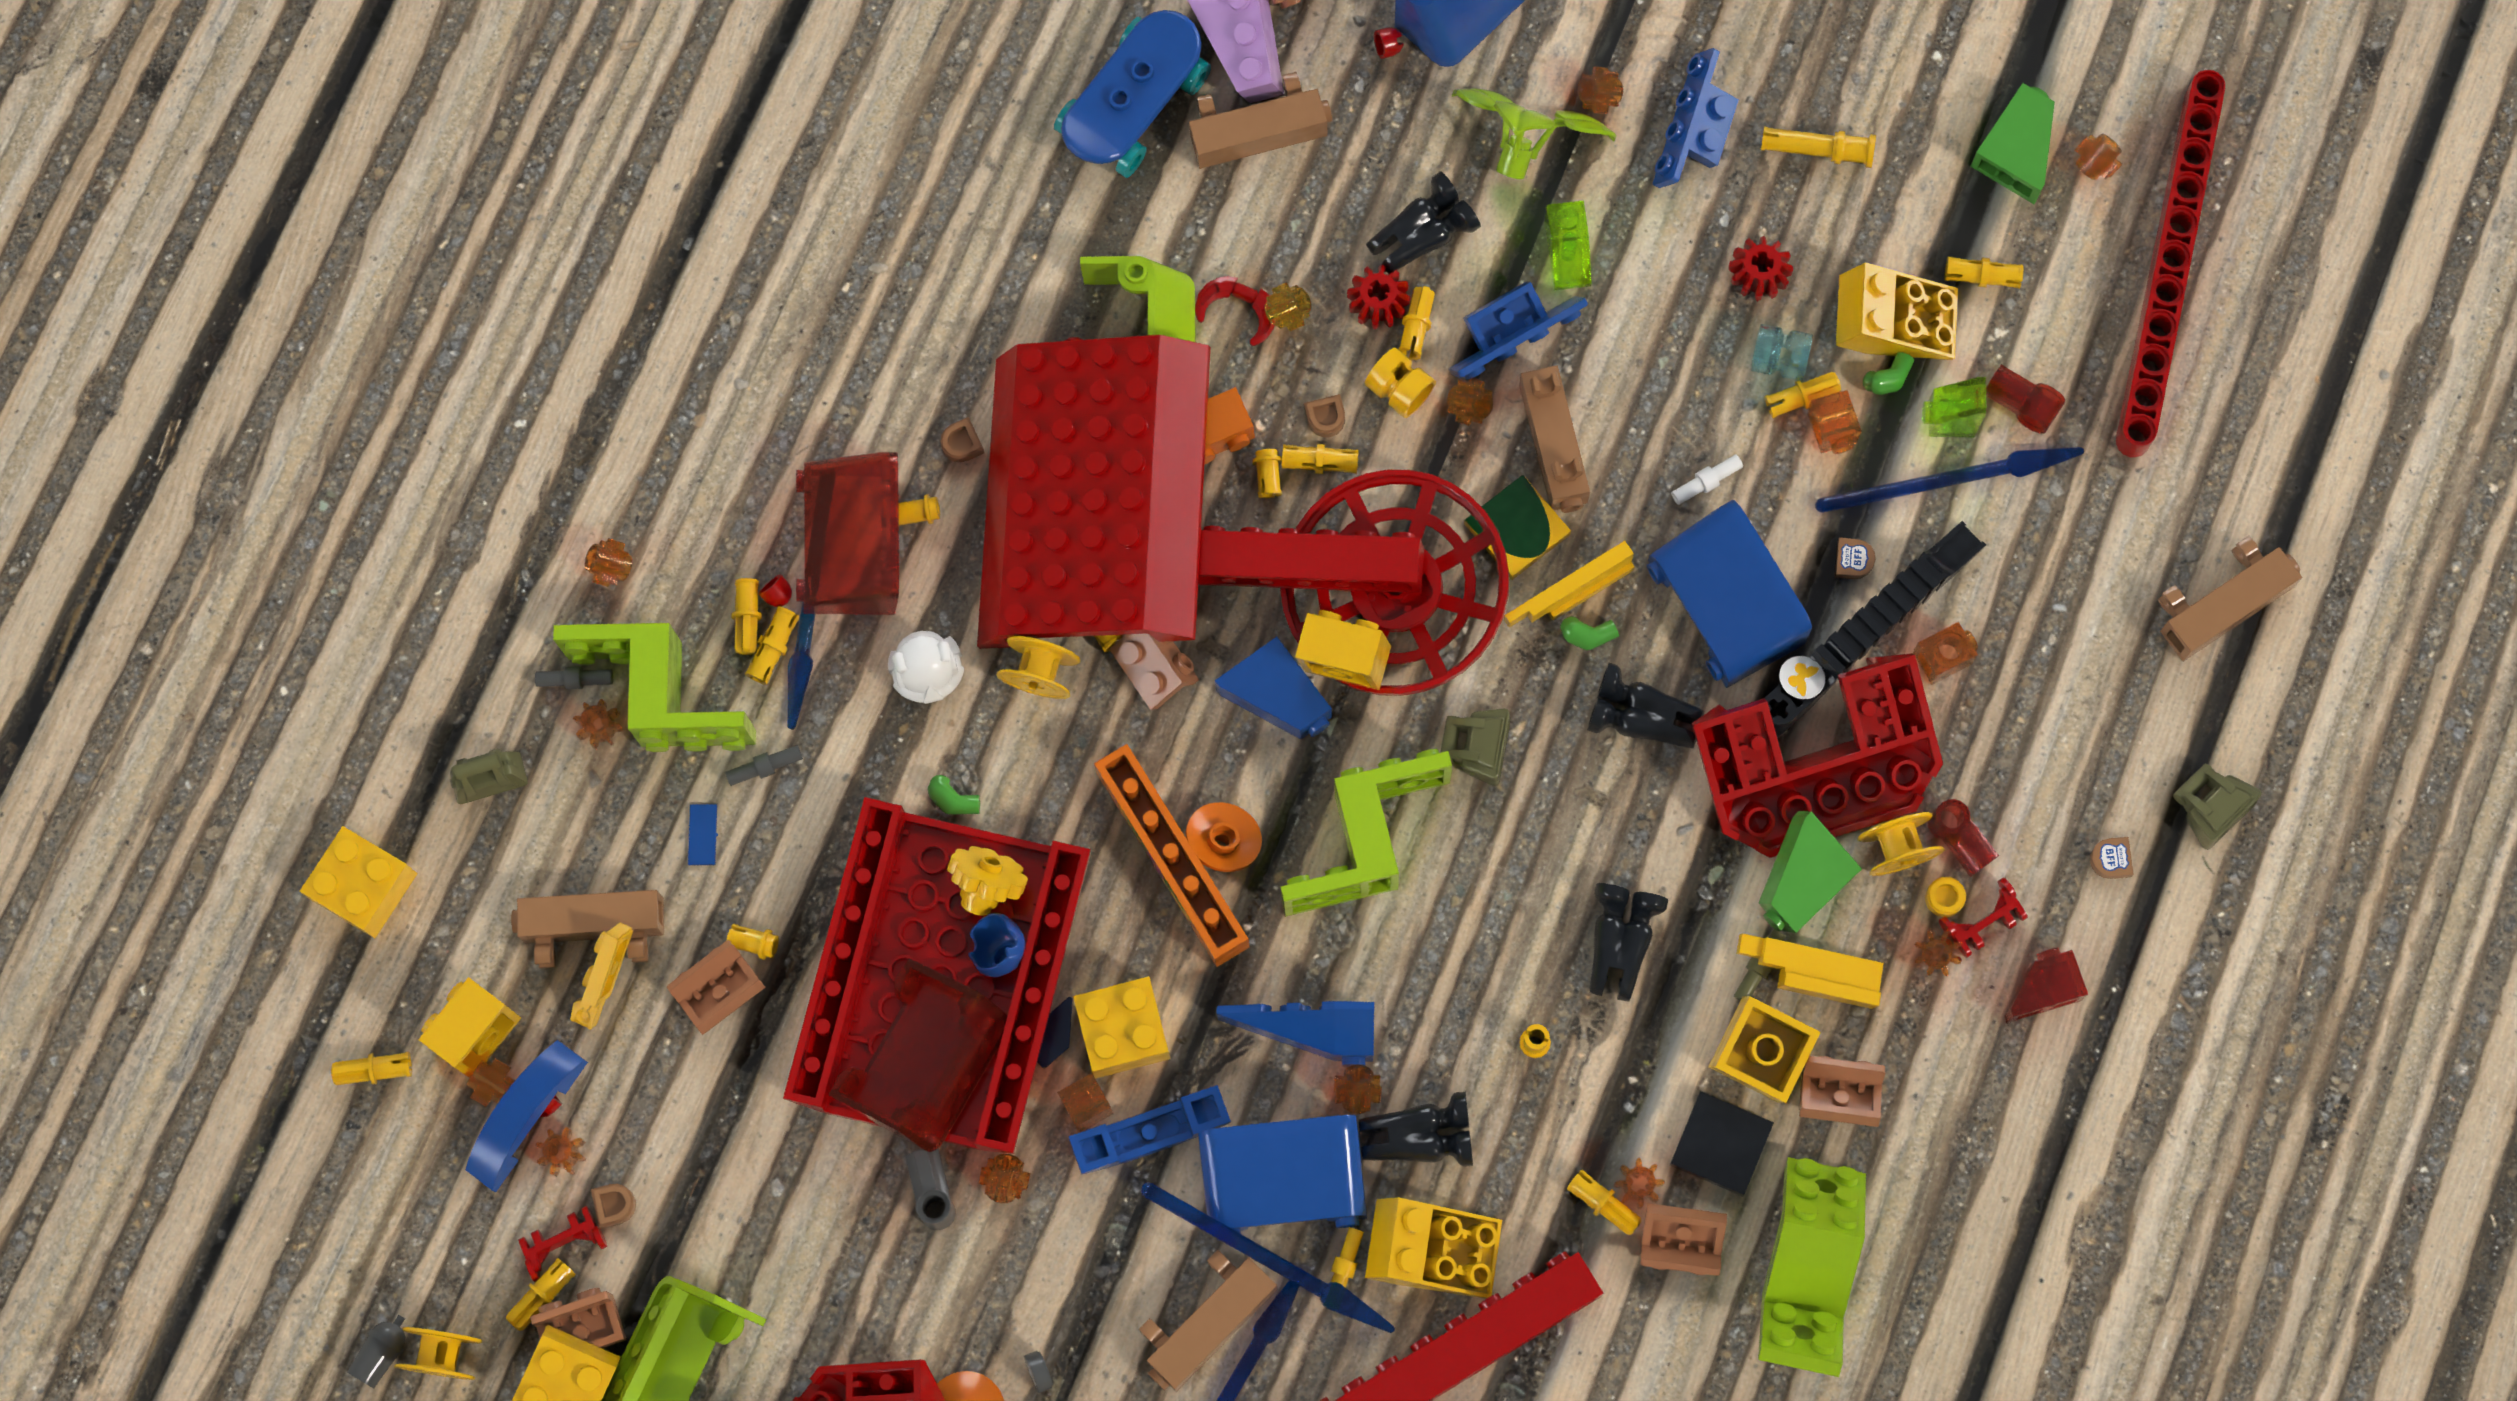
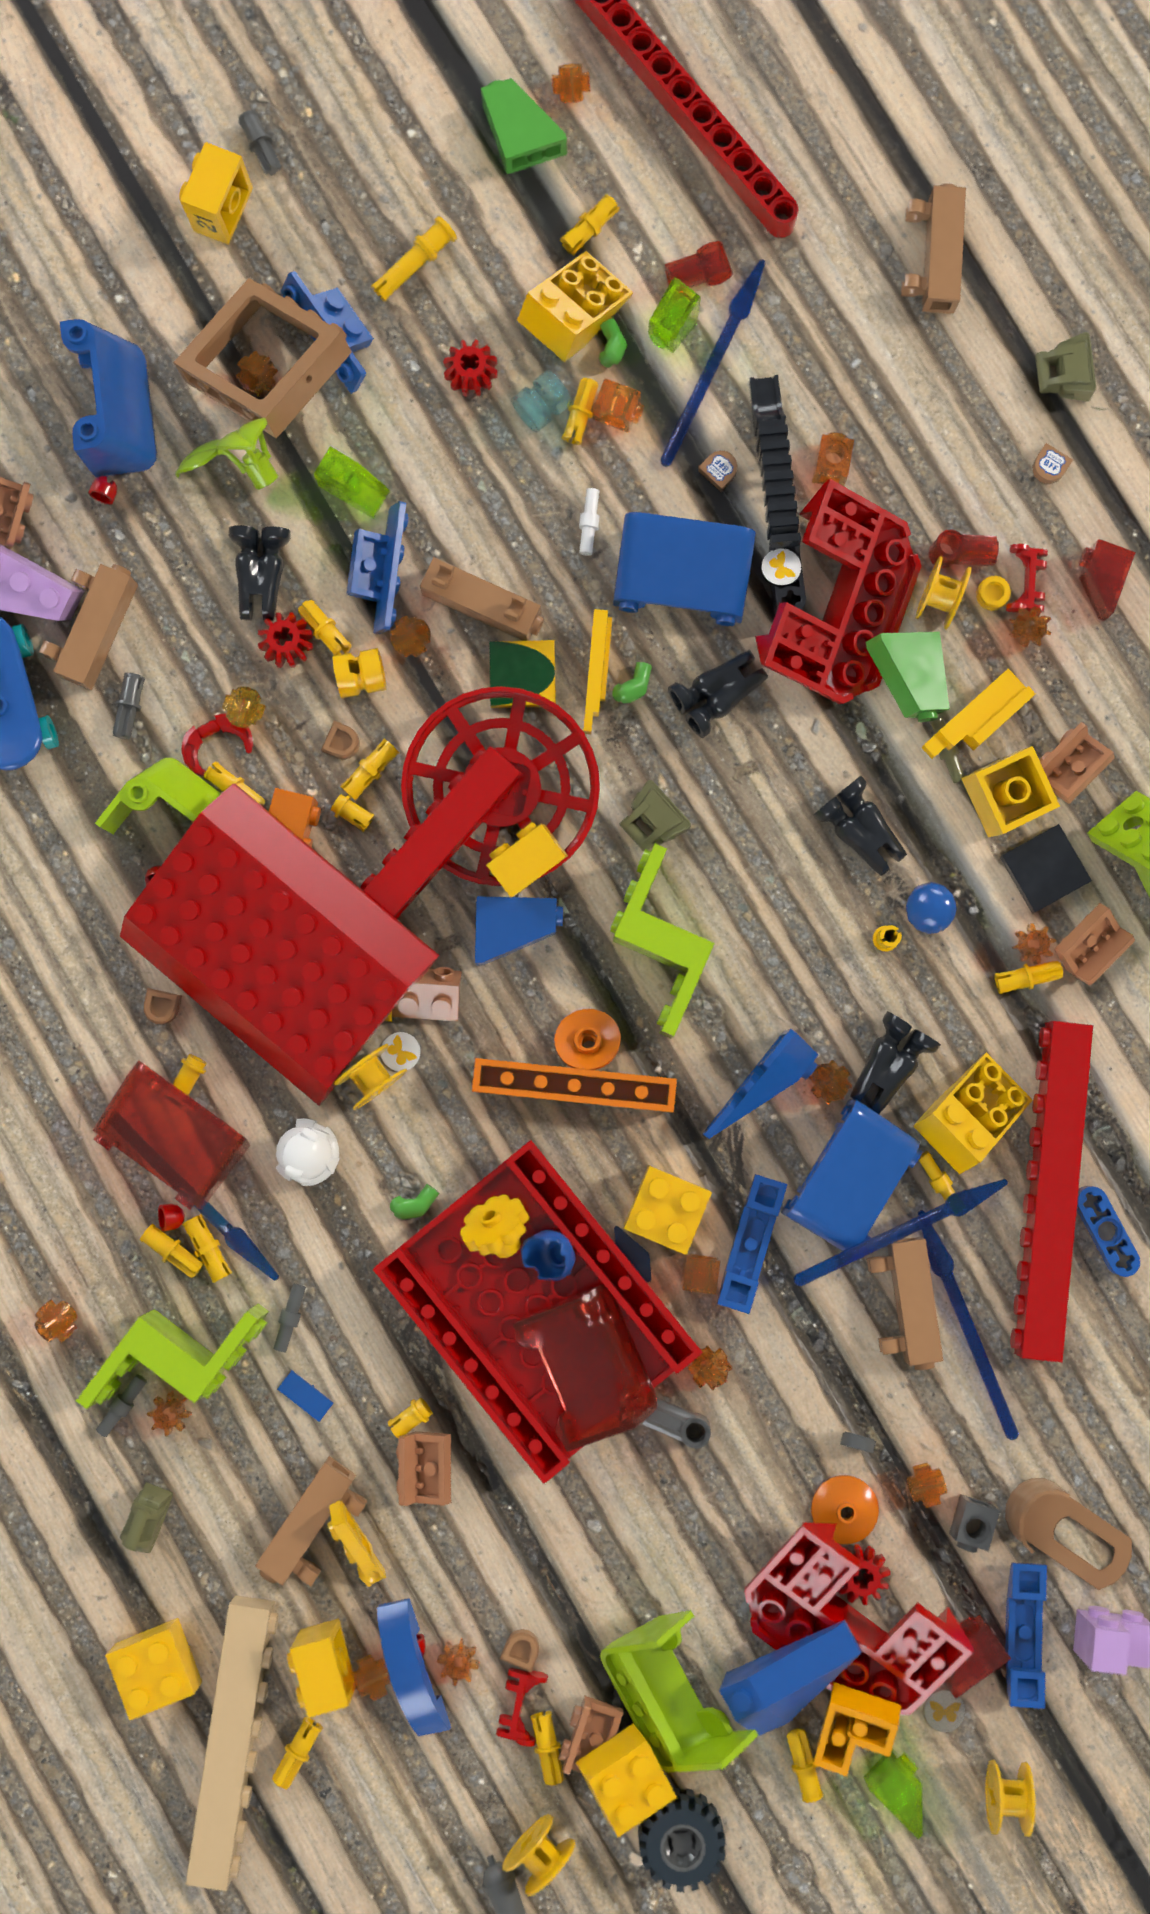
camera: 55 degrees left, 10 degrees up
none -> dark grey axle [113,673,145,740]
none -> medium nougat piece [173,278,352,438]
none -> tan brick [185,1595,279,1891]
none -> yellow axle [204,761,265,807]
none -> white sticker [381,1032,420,1072]
none -> blue hair [906,882,956,934]

